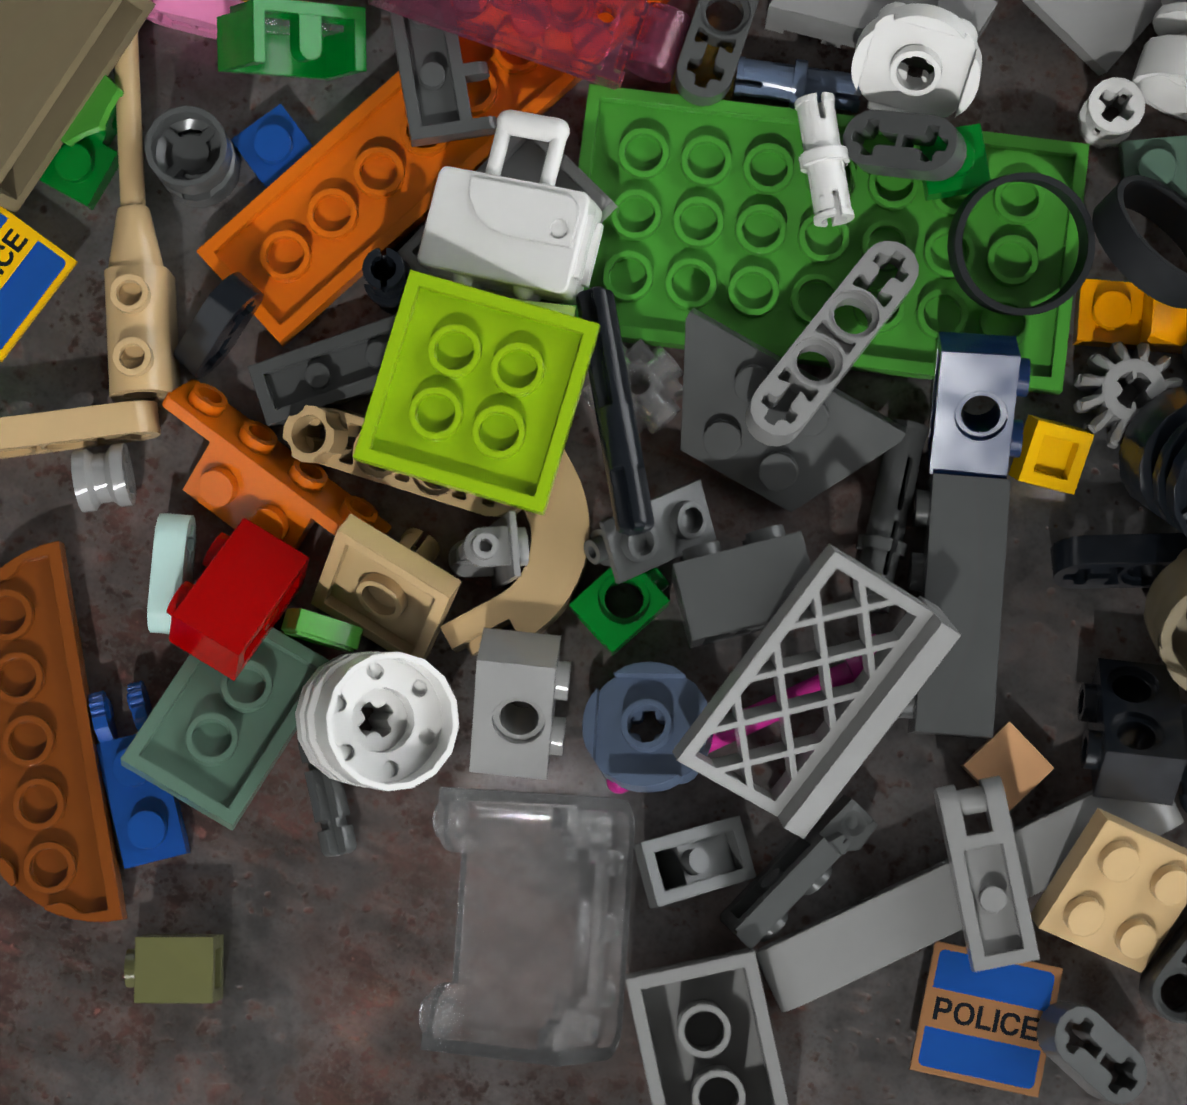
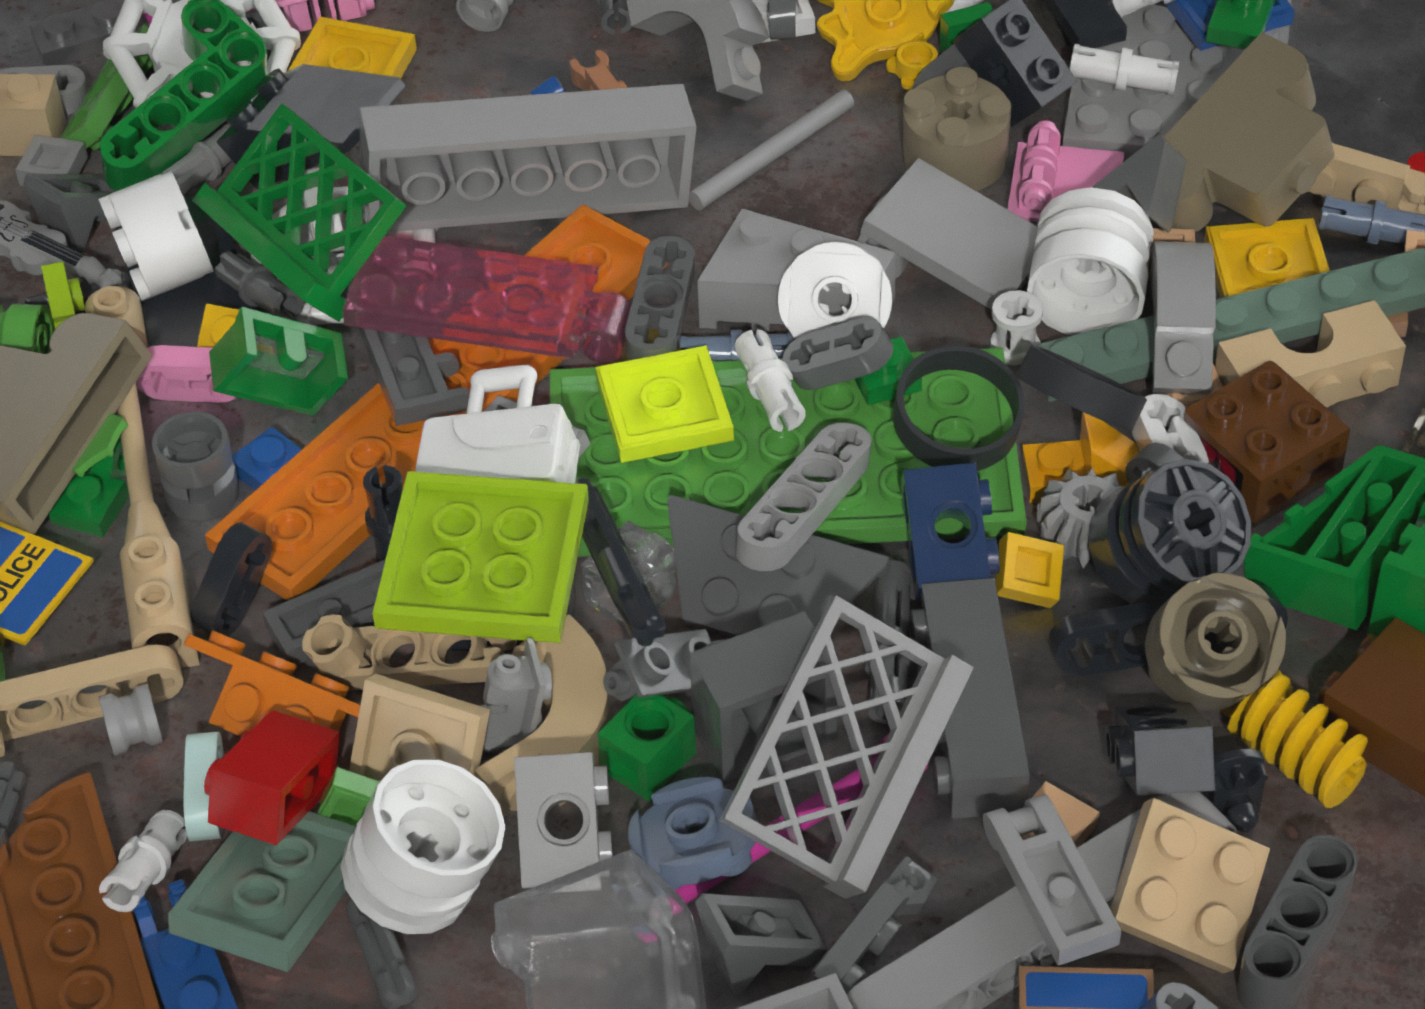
camera: 15 degrees left, 35 degrees down
none -> white pin [99,810,188,912]
none -> neon yellow tile [595,345,734,463]

